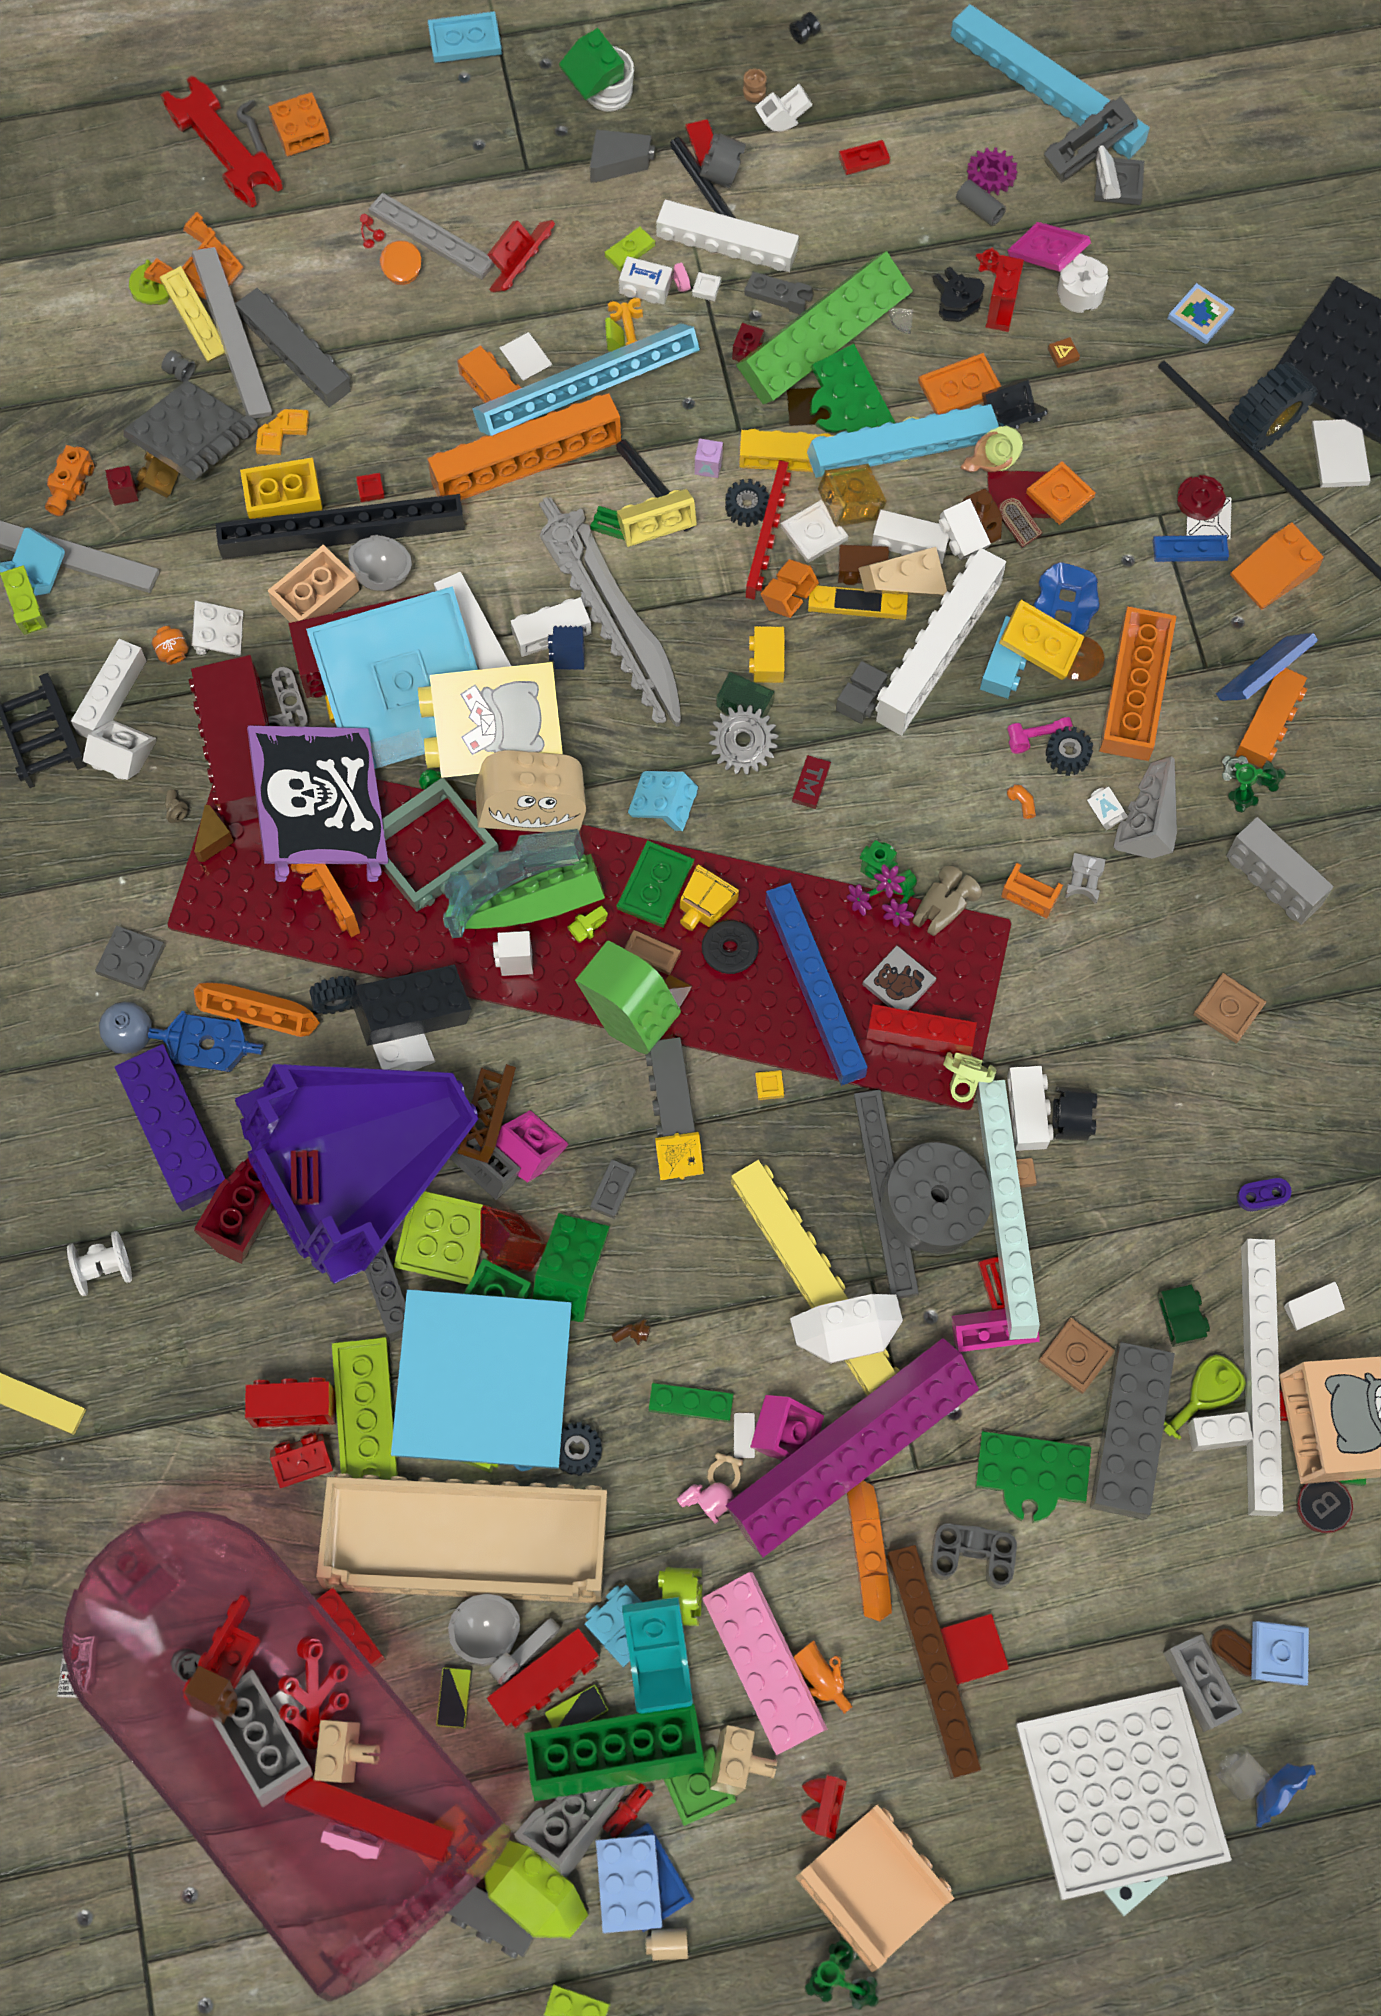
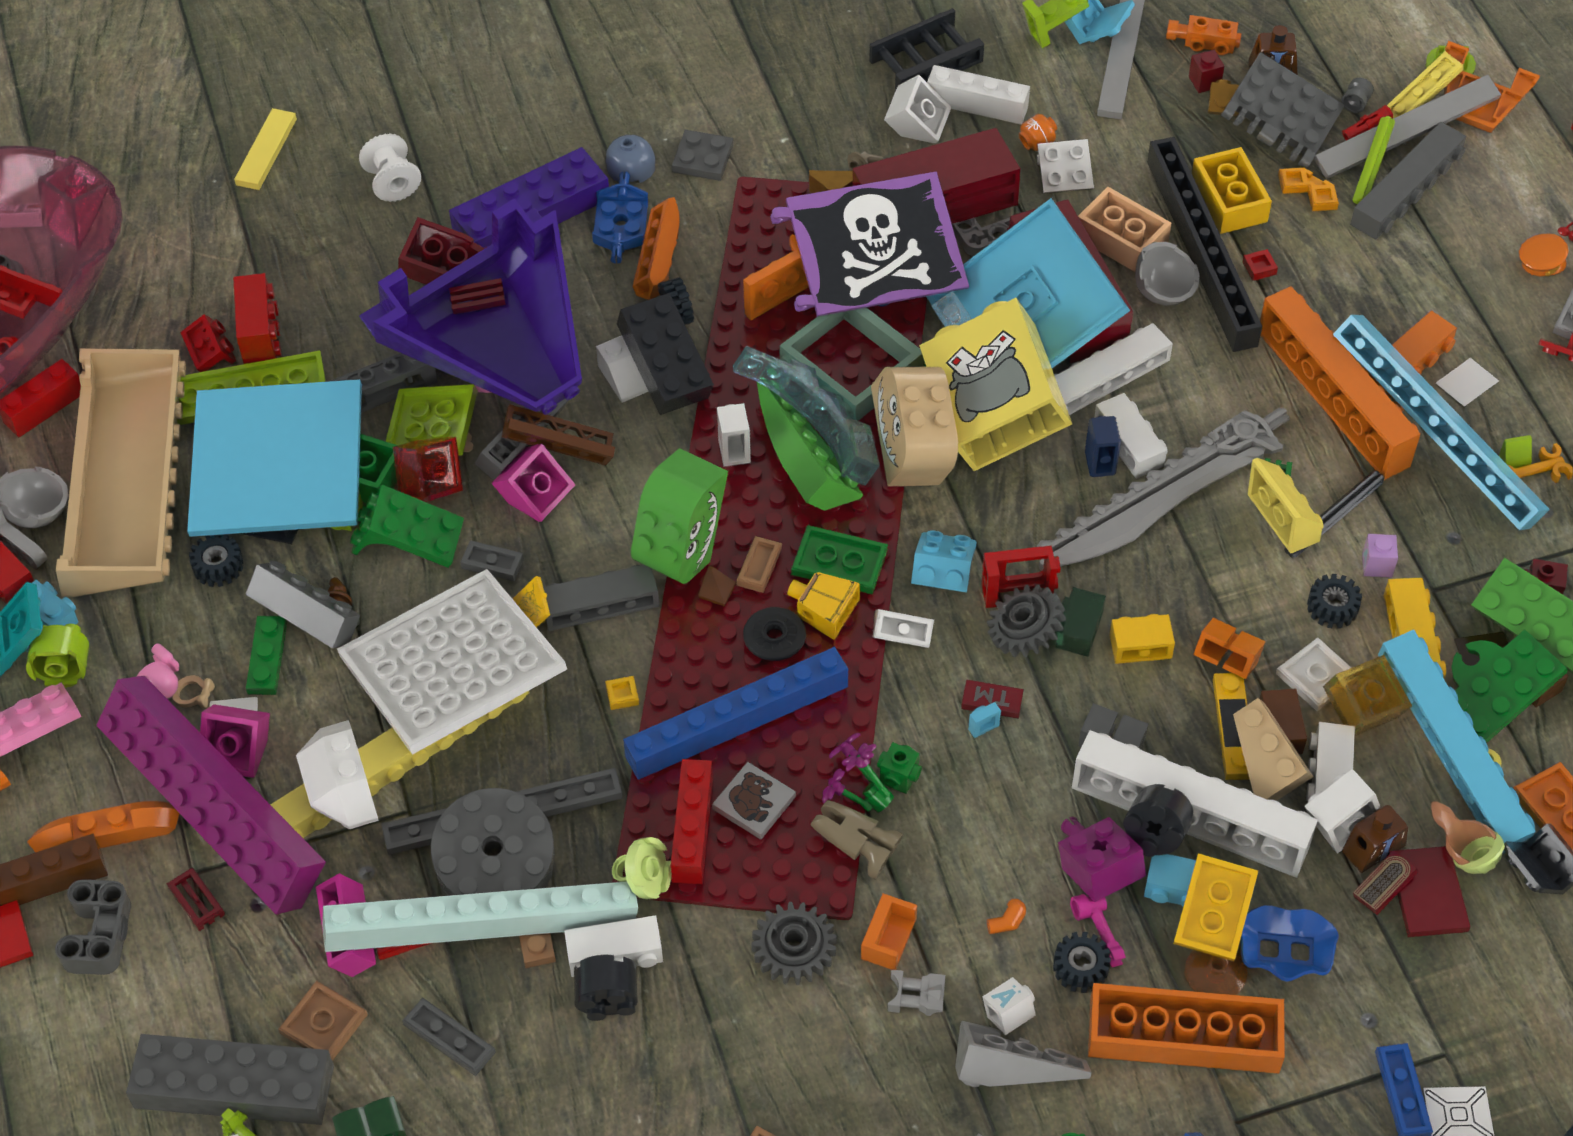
camera: 85 degrees right, 15 degrees down
lime piece [568,906,608,943] -> none
red plate [746,460,792,600] -> none
green plate [975,1431,1092,1523] -> none
orange tile [1026,461,1096,525] -> none
dark red tile [1177,475,1226,520] -> none
none -> dark red tile [166,867,225,931]
none -> brick [245,561,361,648]
none -> white plate [337,569,567,755]
none -> dark grey tile [402,997,496,1076]
none -> dark grey gear [751,902,837,985]
none -> white slope [873,609,934,648]
none -> medium azure plate [968,702,1001,738]
none -> red window [981,545,1061,608]
none -> magenta brick [1058,816,1146,902]
none -> black brick [1123,784,1193,857]
none -> reddish brown torso [1248,25,1298,75]
none -> red pin [1342,105,1393,141]
none -> lime axle [1352,116,1395,204]

